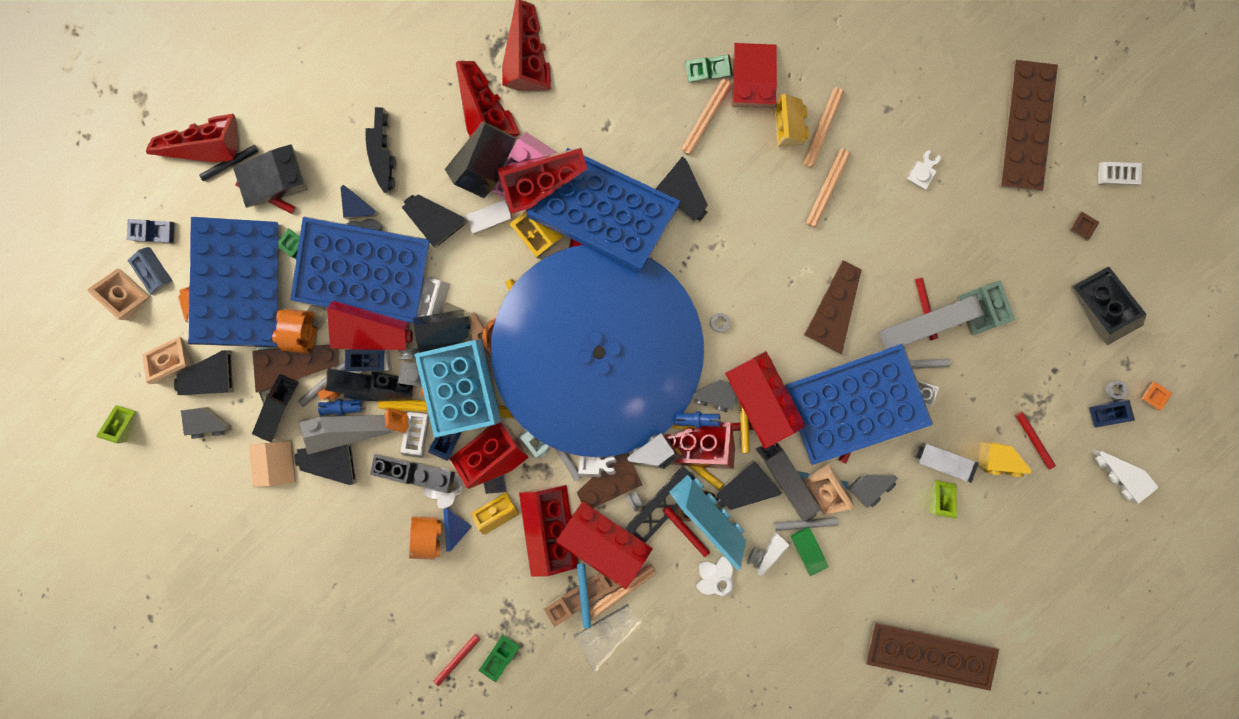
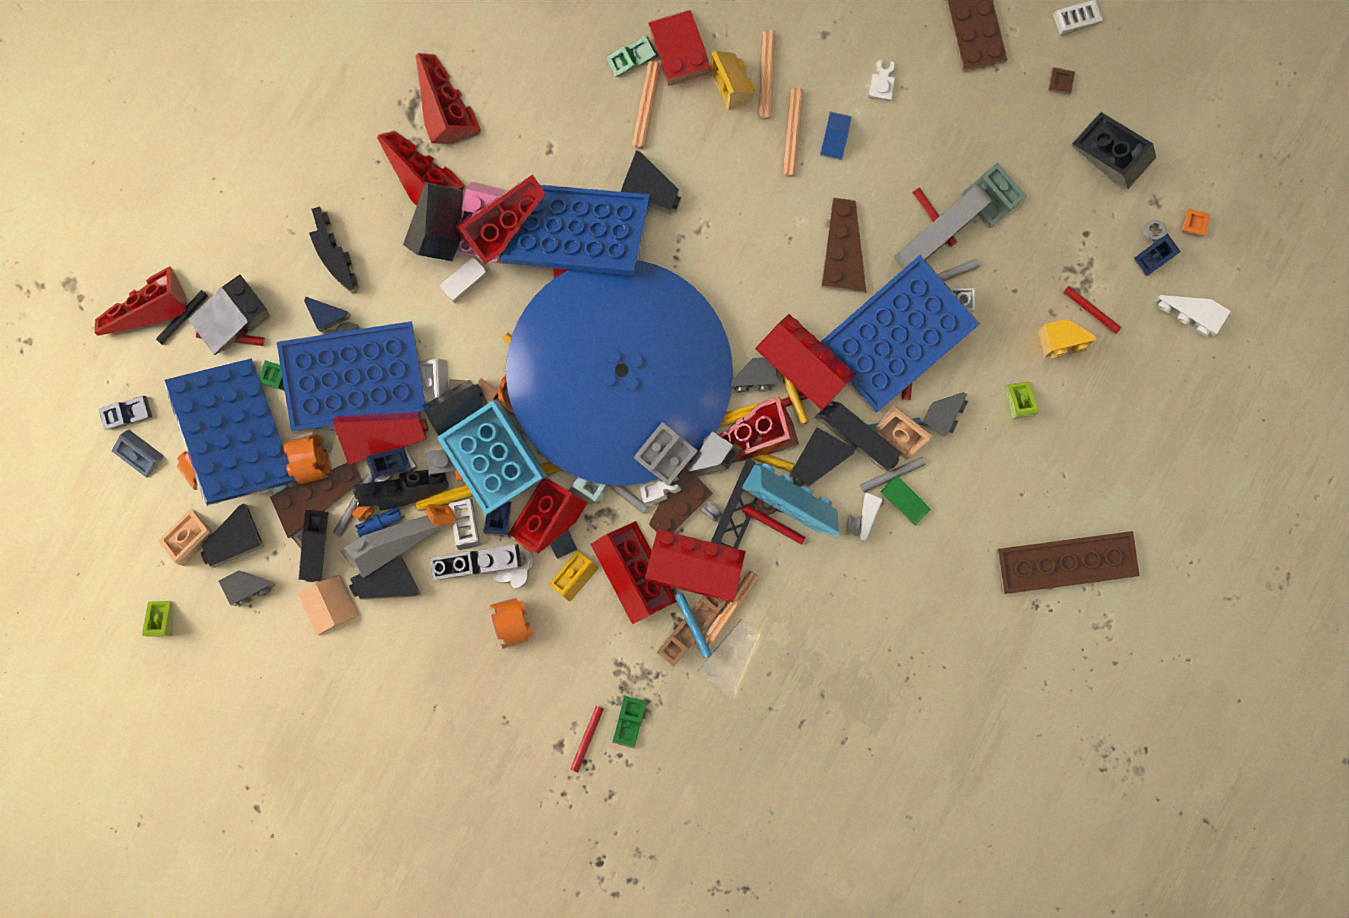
camera: 20 degrees left, 5 degrees down
light nougat slope [87,268,149,321] -> none
light grey bush [399,348,418,359] -> none
black slope [402,194,468,248] -> none
blue slope [443,507,472,552] -> none
yellow slope [510,209,565,259] -> none
blue pin [676,411,721,428] -> none
white plate [696,556,734,596] -> none
light grey bush [710,313,730,332] -> none
slope [914,442,979,483] -> none
none -> light grey slope [633,422,697,486]
none -> blue slope [820,112,852,160]

